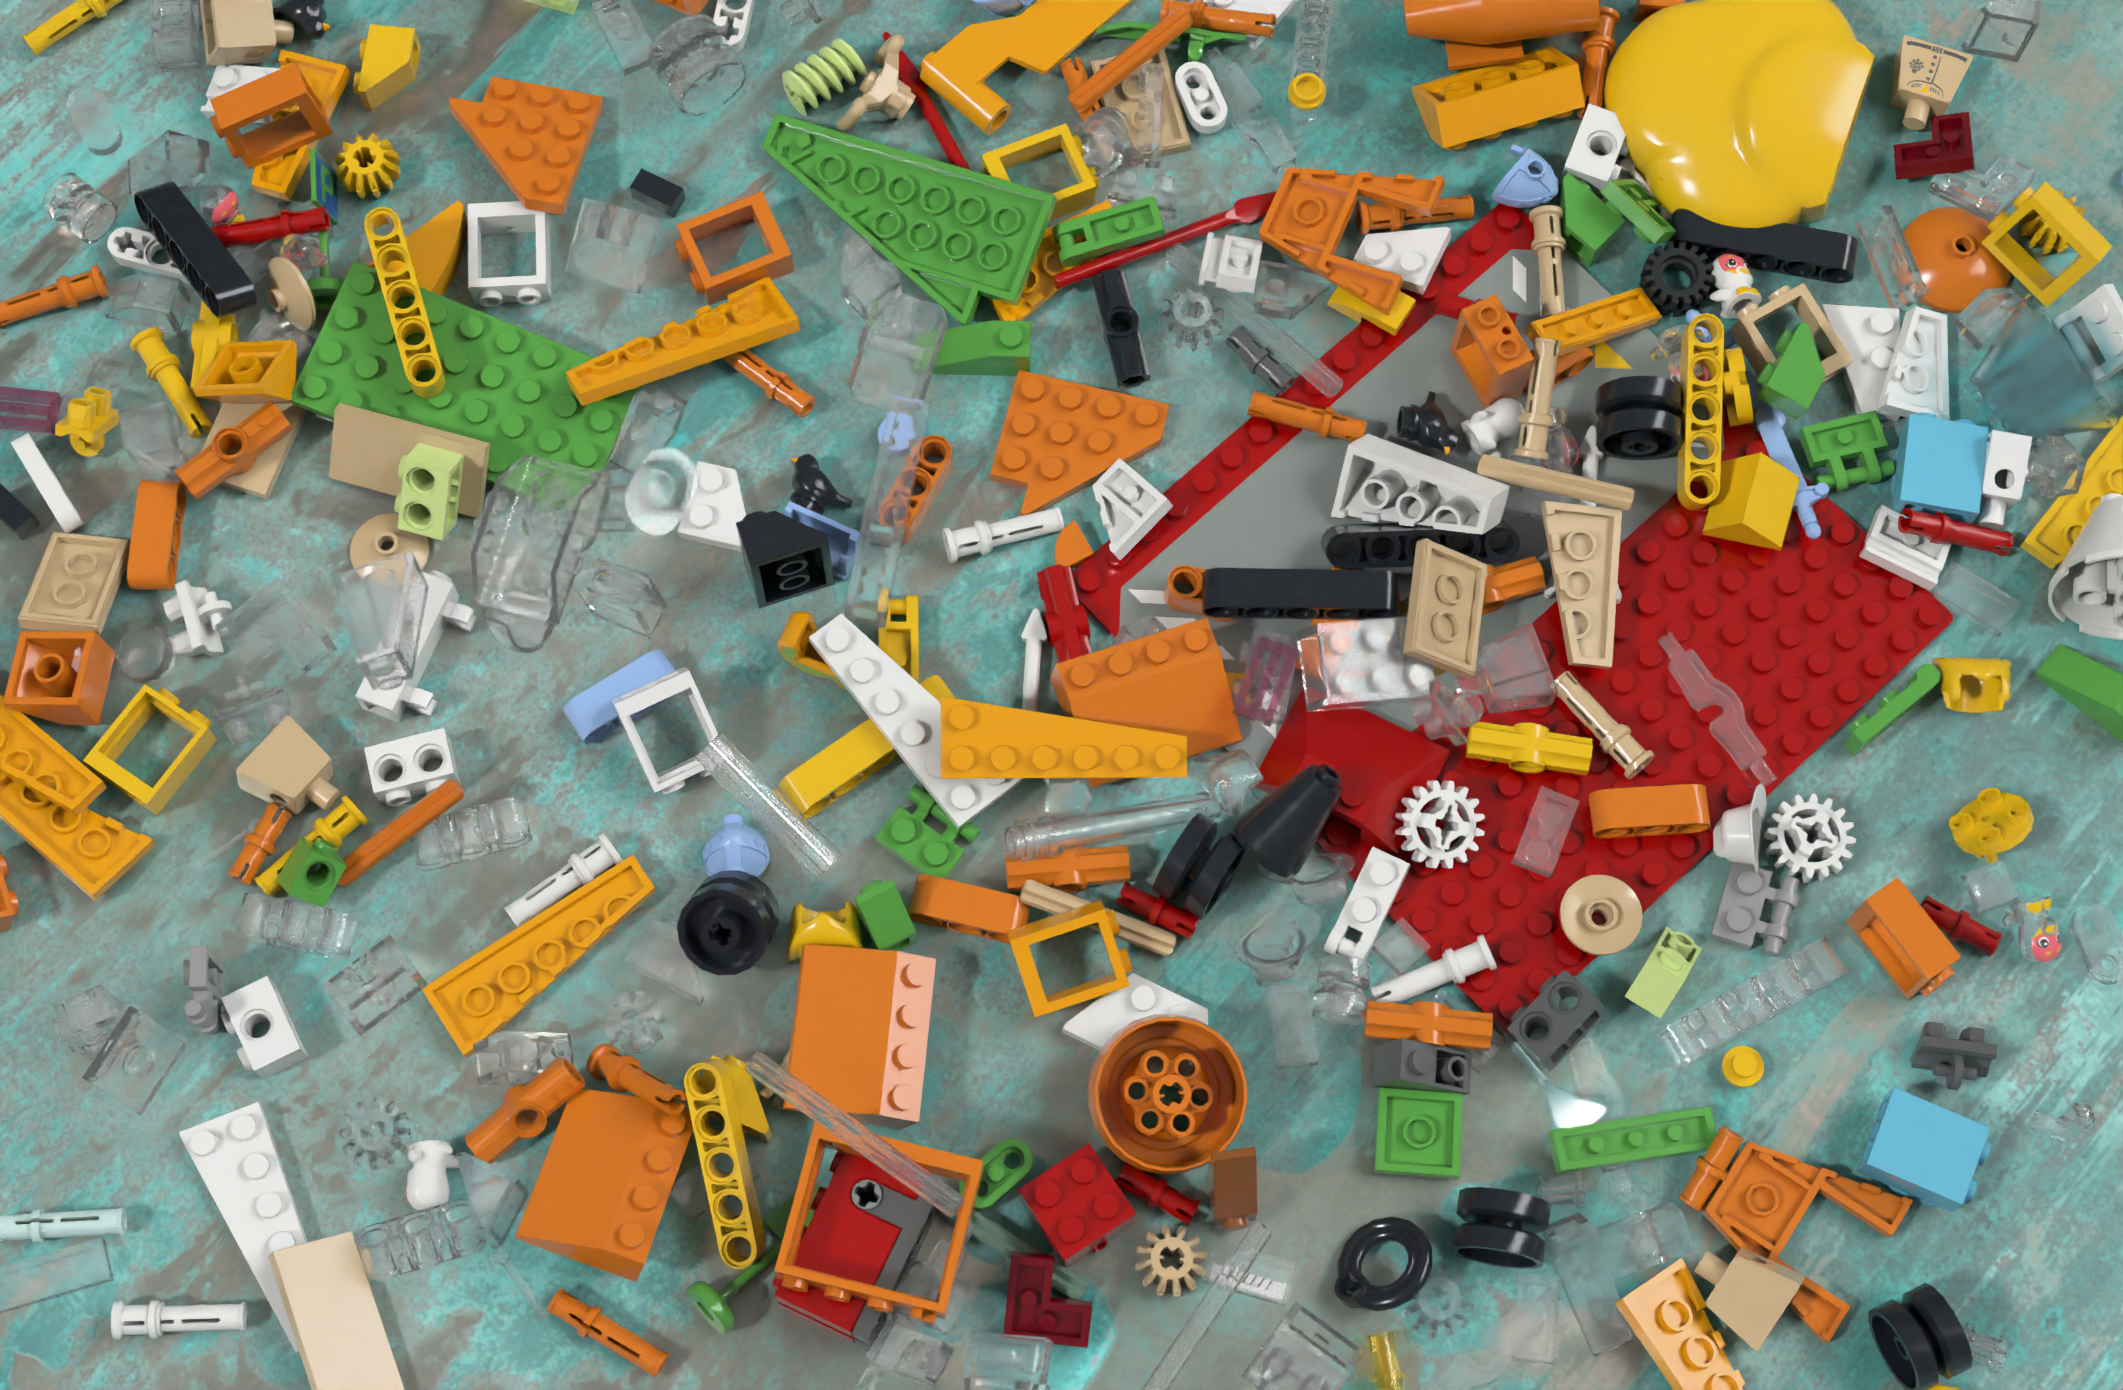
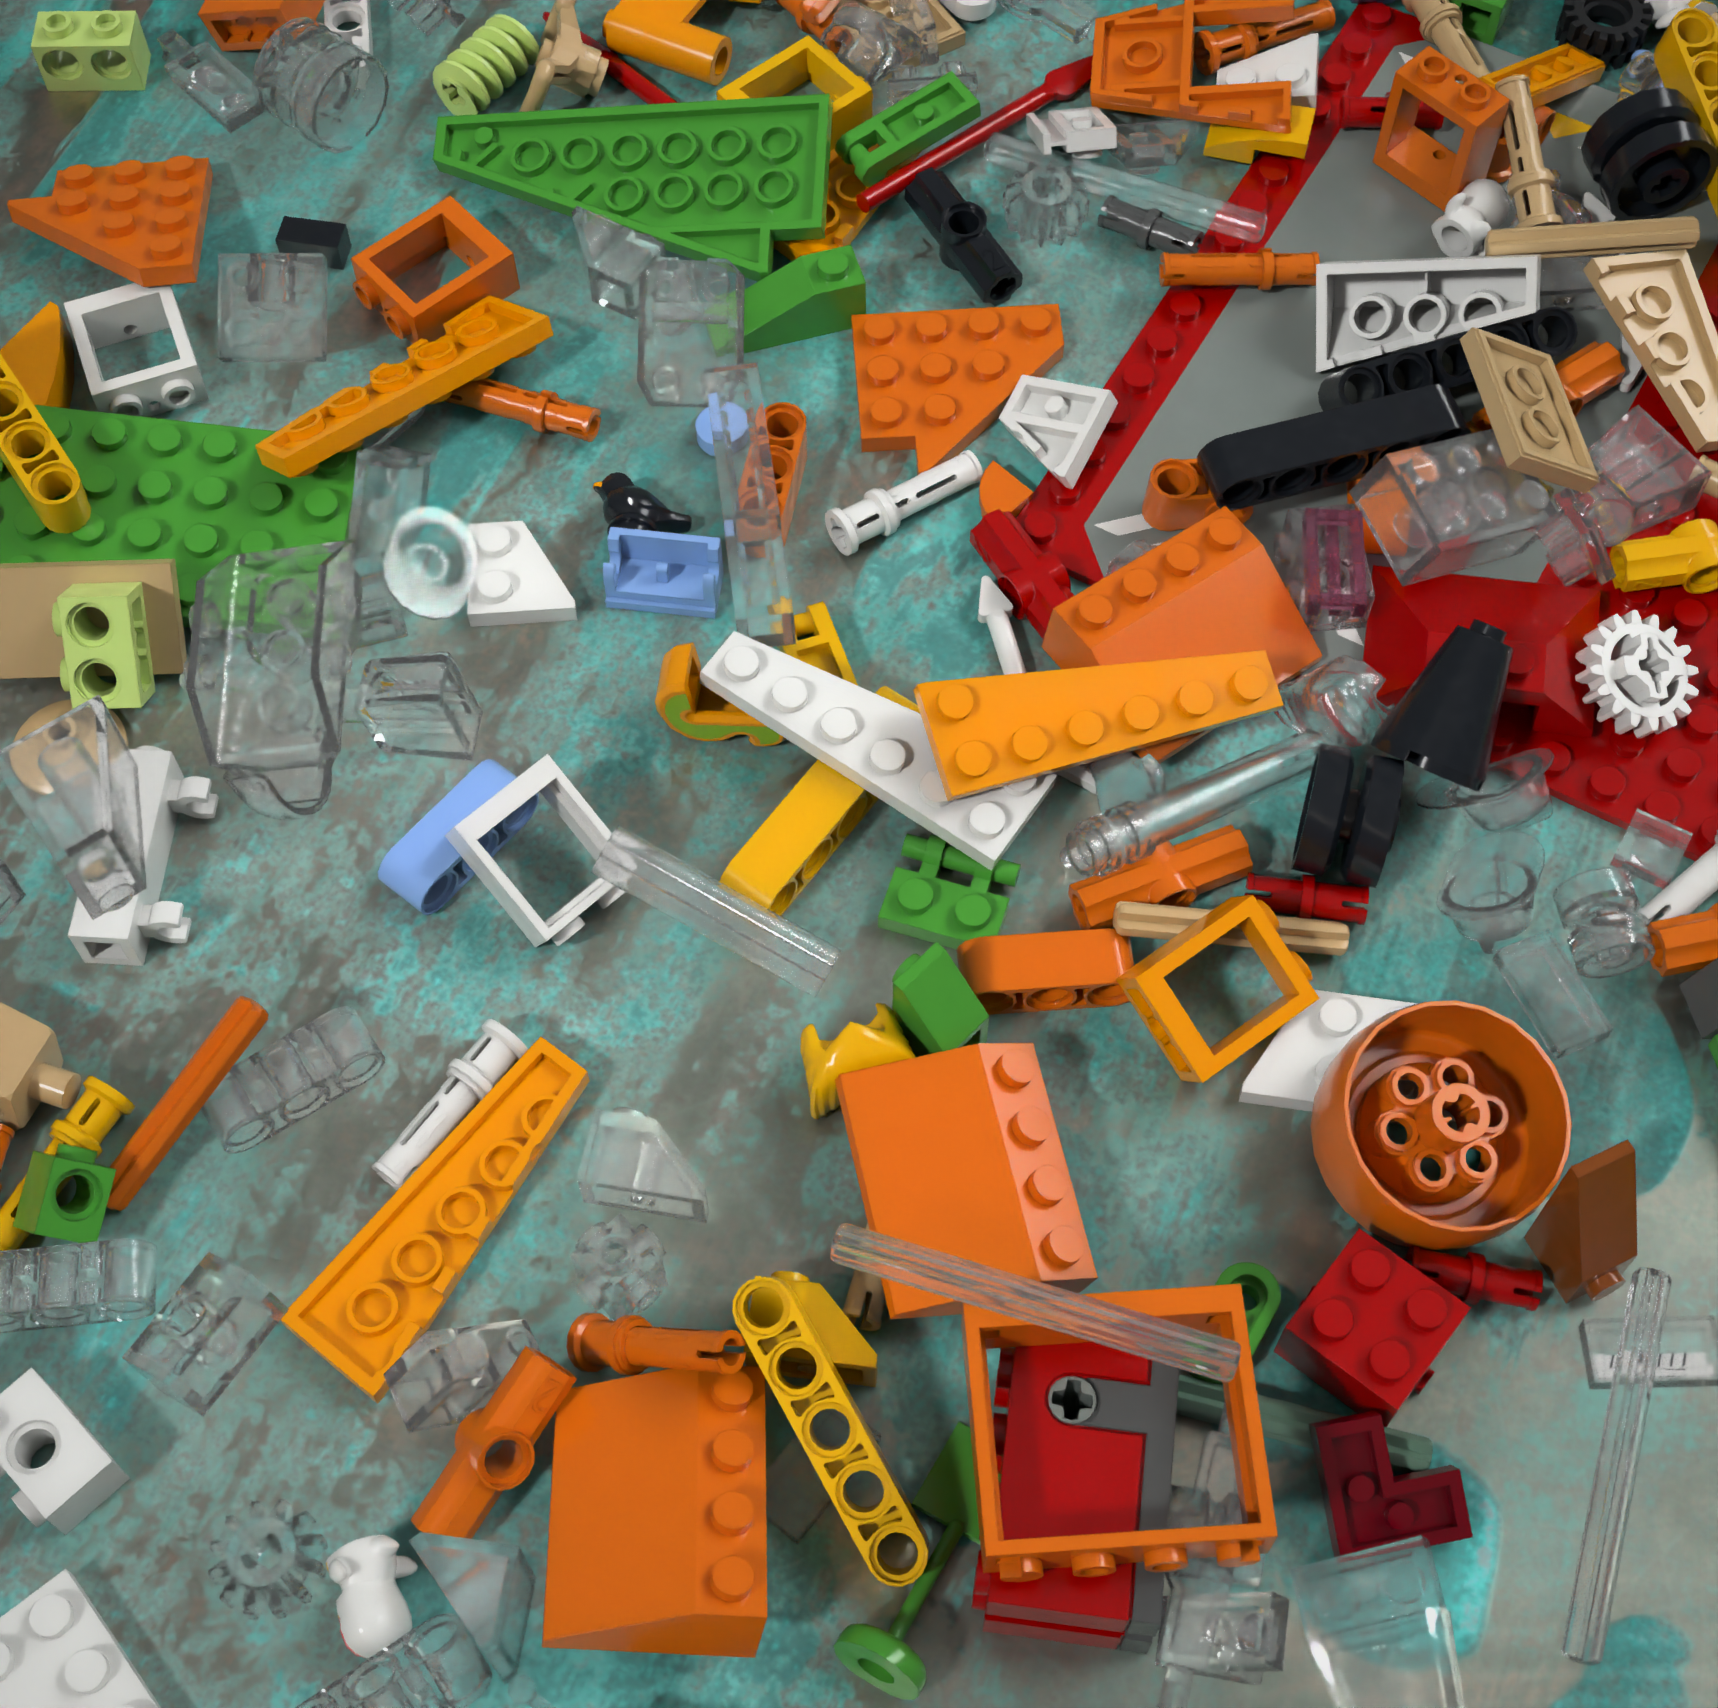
camera: 15 degrees left, 10 degrees down
white brick [364,728,461,806] -> none
black wheel [677,870,780,975] -> none
light blue helmet [702,814,771,877] -> none
black slope [736,510,835,608] -> none
tan gear [1135,1225,1207,1299] -> none
white plate [1324,847,1411,968] -> none
black animal [1397,391,1459,455] -> none

